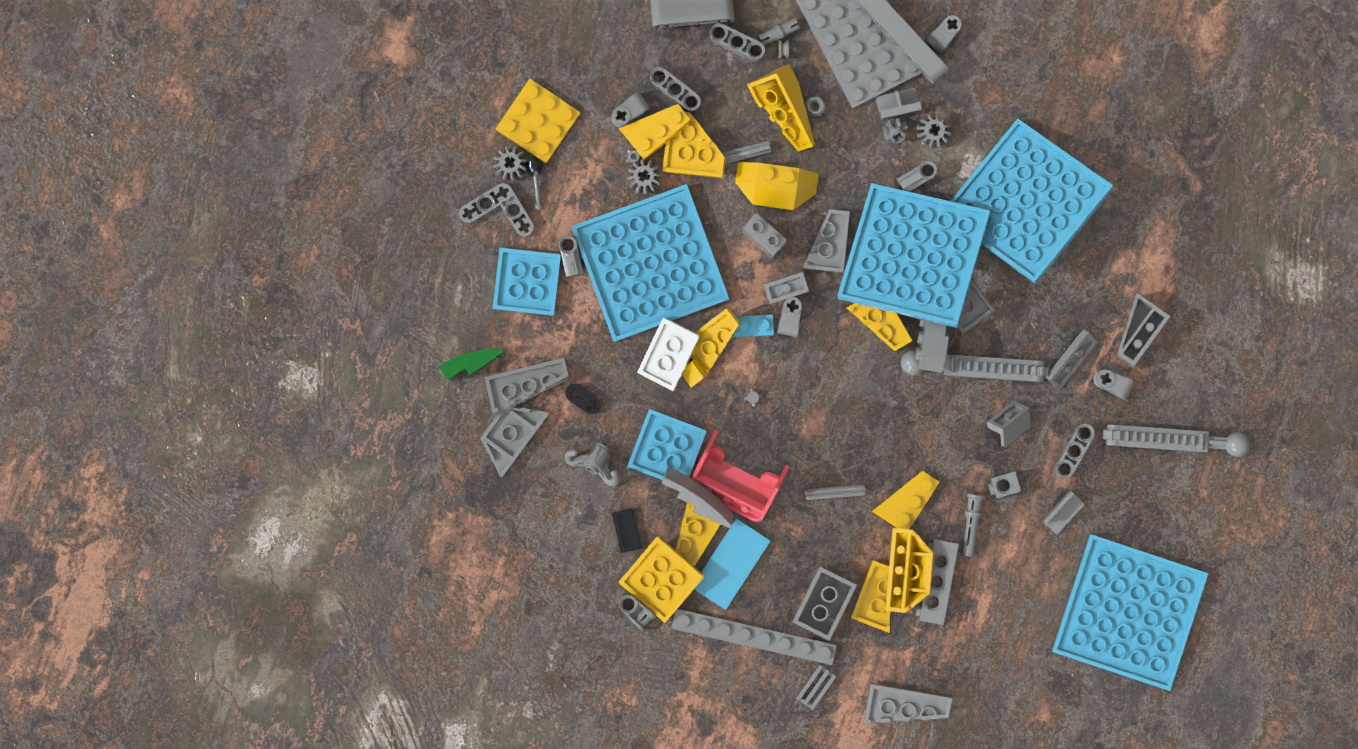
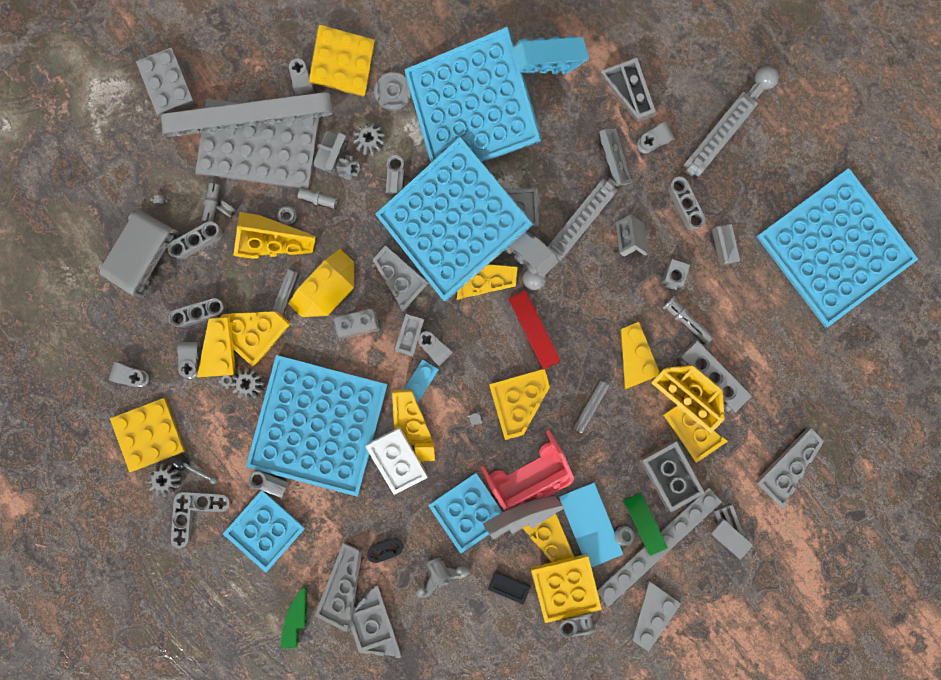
camera: 60 degrees left, 0 degrees up
none -> light grey piece [108,361,150,387]
none -> light grey pin [298,187,338,209]
none -> yellow plate [308,25,375,96]
none -> light grey tile [374,72,411,111]
none -> yellow plate [489,369,550,440]
none -> red slope [508,291,561,370]
none -> medium azure wedge [511,36,589,74]
none -> light grey tile [614,526,634,546]
none -> green slope [623,493,668,556]
none -> light grey wing [631,580,681,652]
none -> light grey tile [710,519,753,560]

